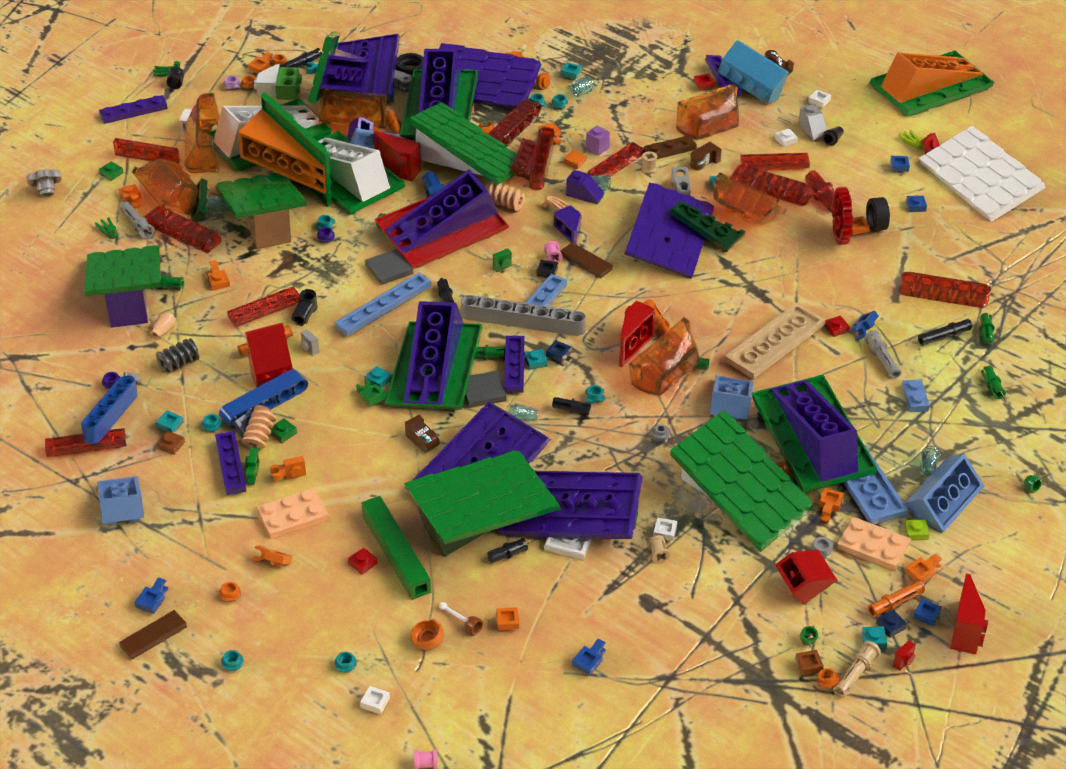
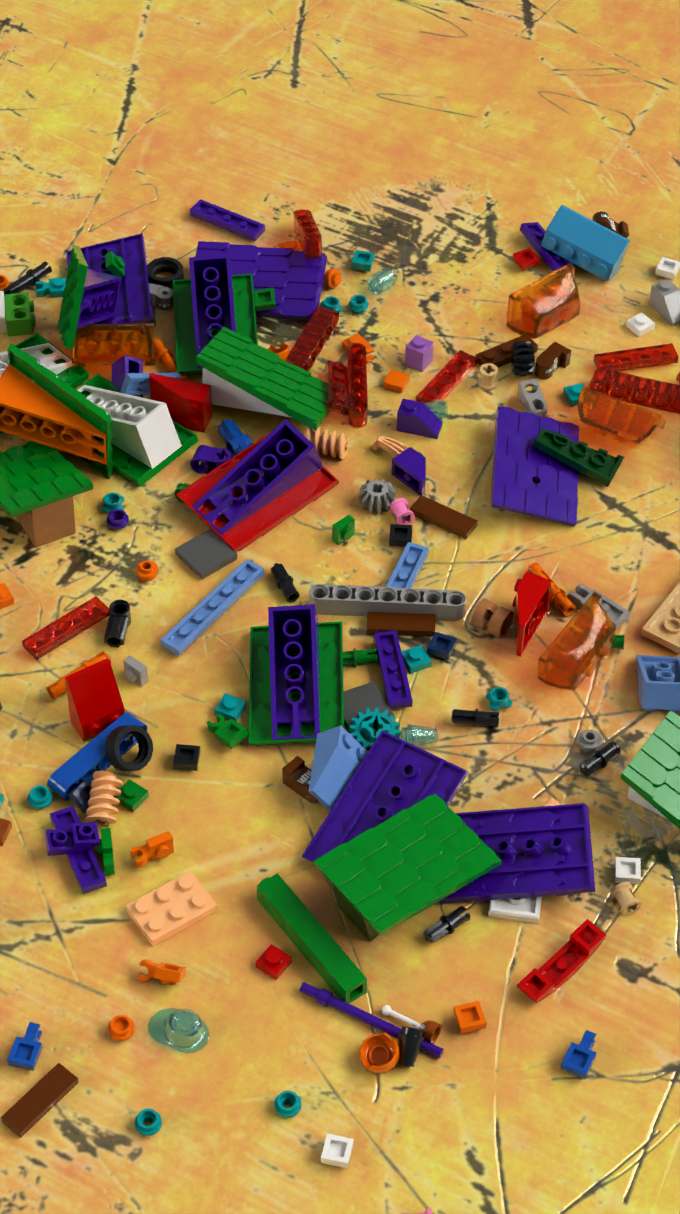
camera: 10 degrees left, 5 degrees up
none -> dark purple slope [44,822,100,856]
none -> green plate [105,251,125,277]
none -> black tyre [105,725,153,771]
none -> orange plate [136,560,158,581]
none -> clear light blue piece [148,1008,209,1053]
none -> black plate [173,744,201,771]
none -> dark purple plate [190,199,265,241]
none -> dark purple piece [190,445,232,474]
none -> green plate [254,287,276,311]
none -> clear red beam [293,209,322,258]
none -> dark purple bar [299,982,444,1059]
none -> medium blue slope [308,725,368,811]
none -> teal gear [349,707,401,751]
none -> light grey gear [359,478,396,514]
none -> reddish brown tile [367,612,436,637]
none -> black cone [398,1026,425,1067]
none -> medium nougat wheel [471,599,514,638]
none -> black gear [511,341,535,376]
none -> red slope [517,919,607,1003]
none -> light grey hinge [567,584,630,631]
none -> black axle [579,741,621,776]

